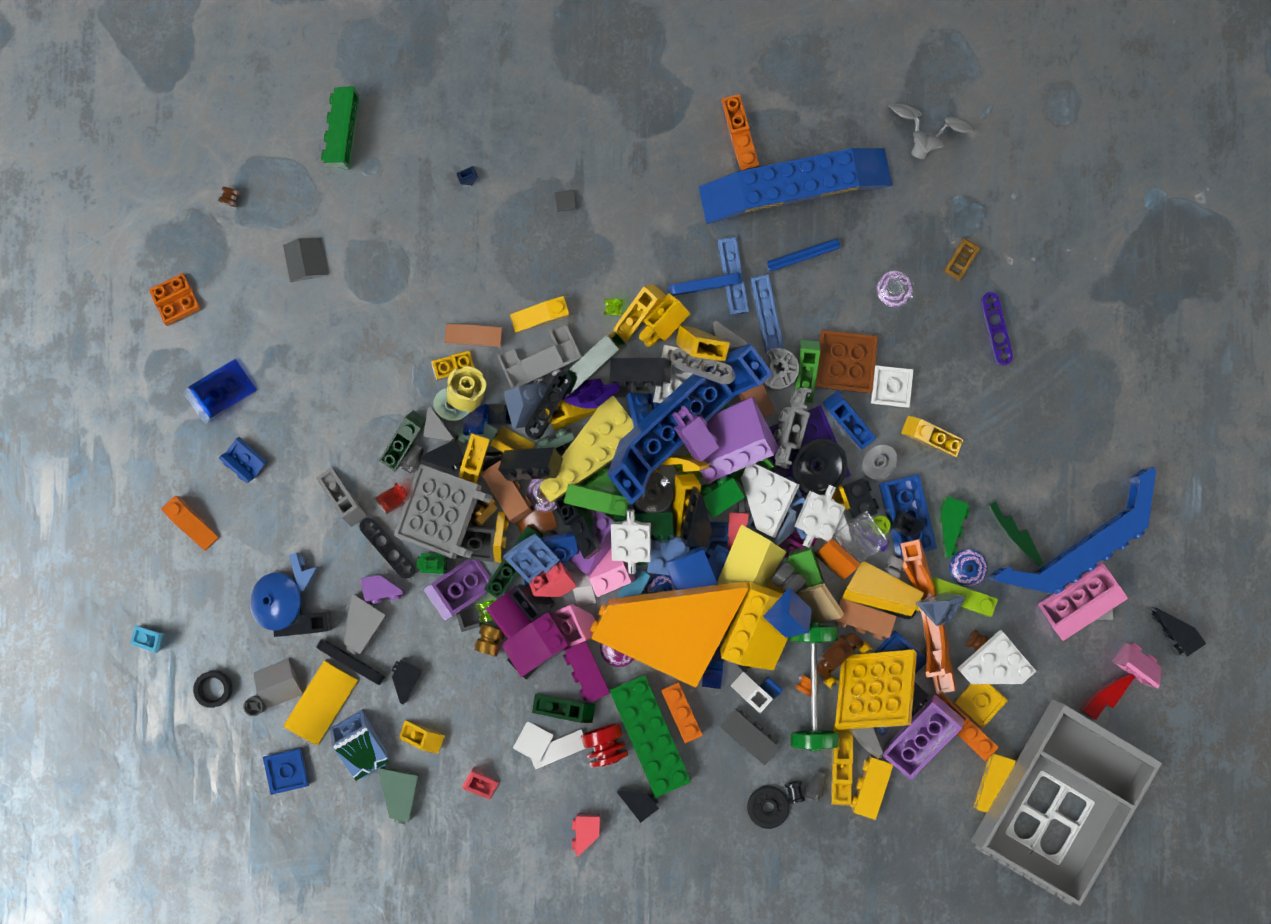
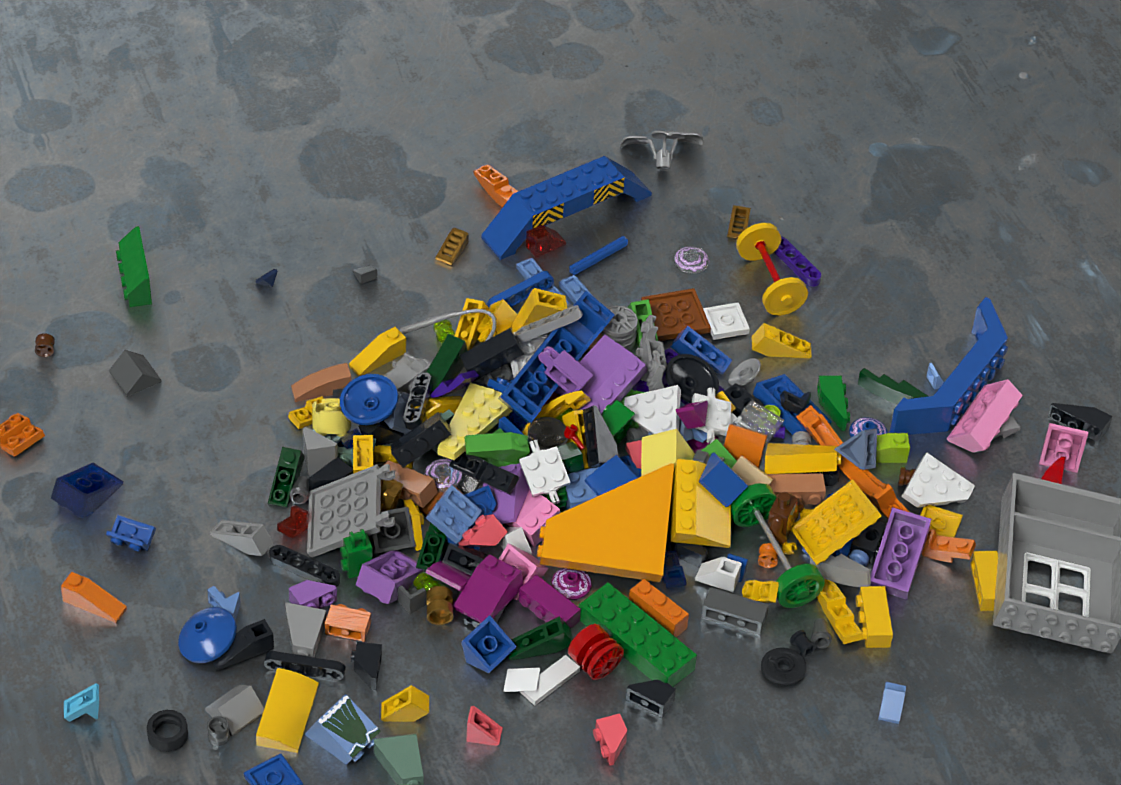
camera: 25 degrees left, 40 degrees down
none -> orange brick [325,604,371,642]
none -> blue dish [340,374,398,425]
none -> light grey piece [400,309,496,342]
none -> pearl gold slope [436,228,469,266]
none -> blue slope [461,615,517,673]
none -> clear red slope [526,225,566,258]
none -> red hand [564,424,585,451]
none -> magenta slope [676,400,708,429]
none -> yellow piece [736,223,808,316]
none -> yellow slope [742,580,779,603]
none -> medium blue slope [878,682,906,724]
none -> light blue slope [926,363,944,390]

